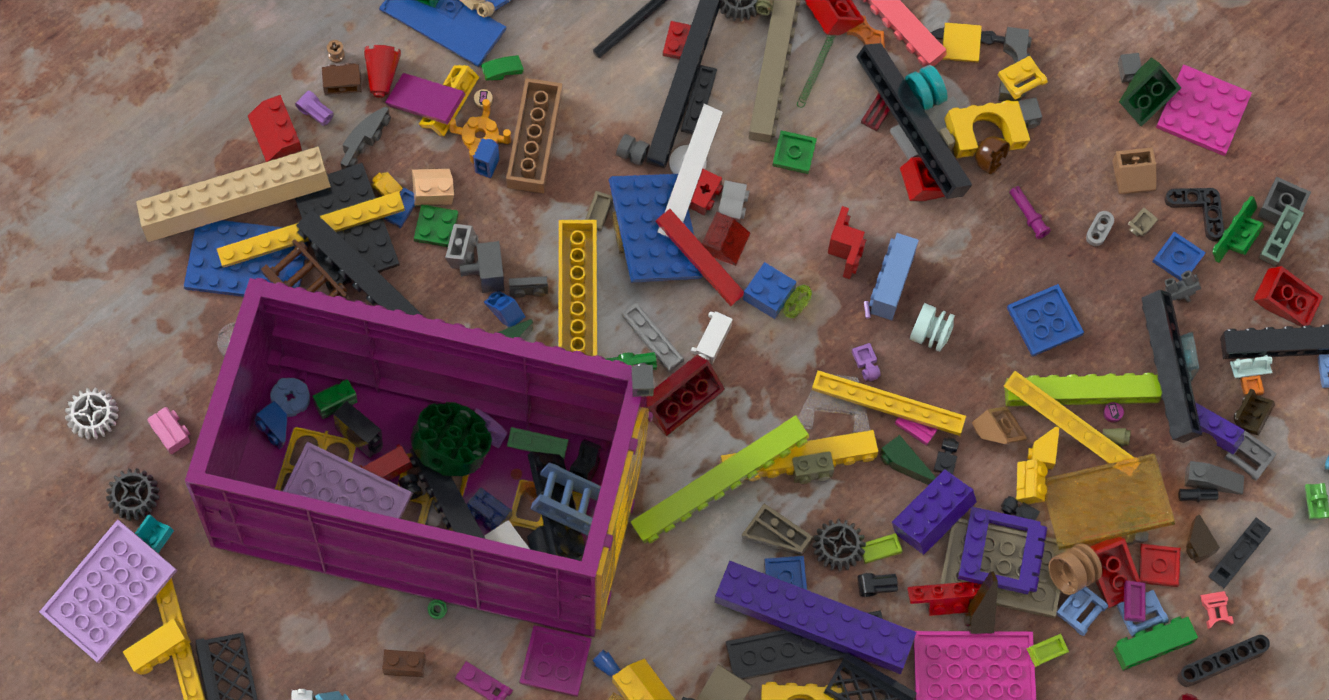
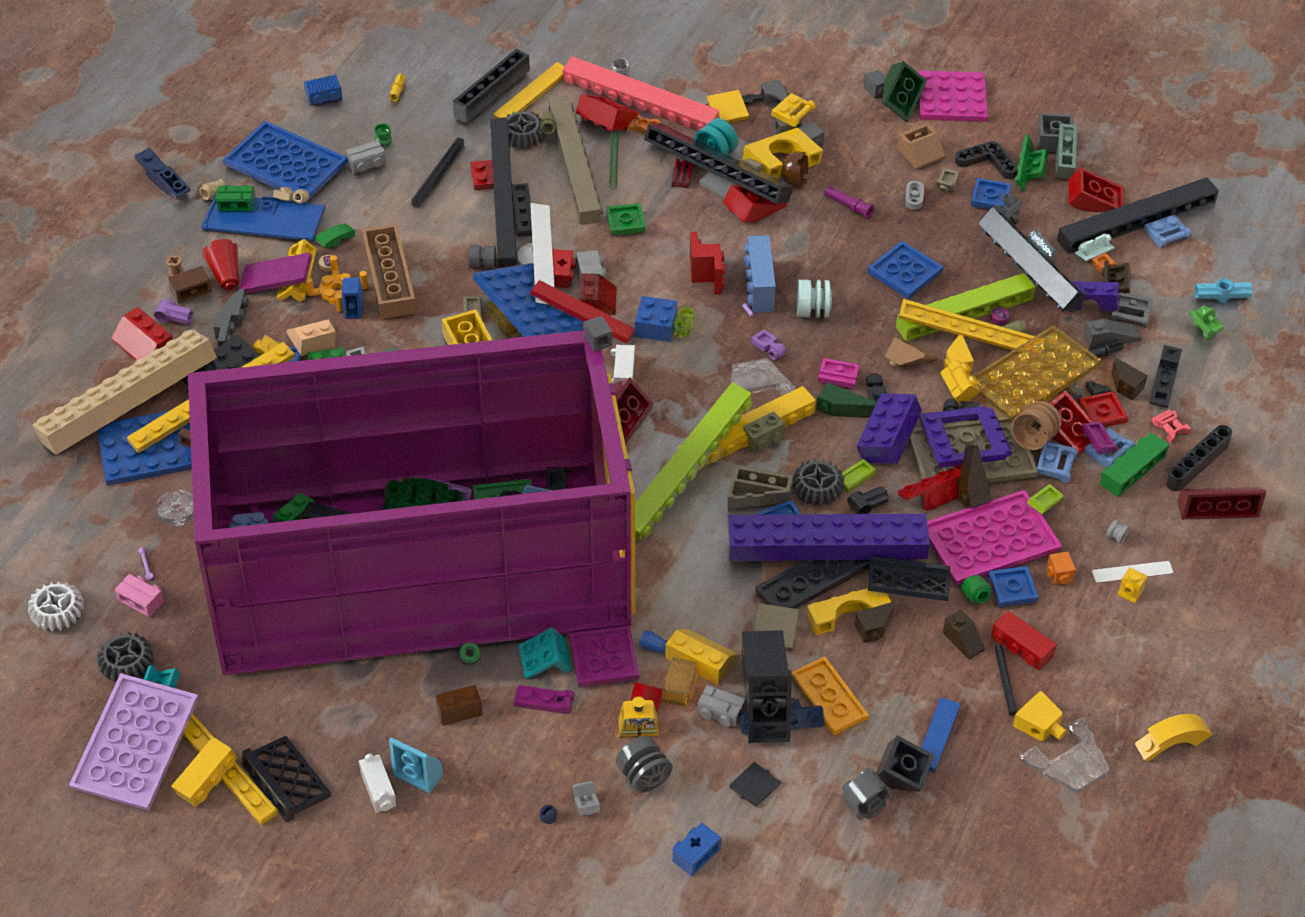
camera: 20 degrees left, 20 degrees down
yellow plate [812,370,966,436] -> none
none -> lavender hinge [139,547,154,581]
none -> teal bracket [518,627,572,679]
none -> black tile [1085,381,1111,396]

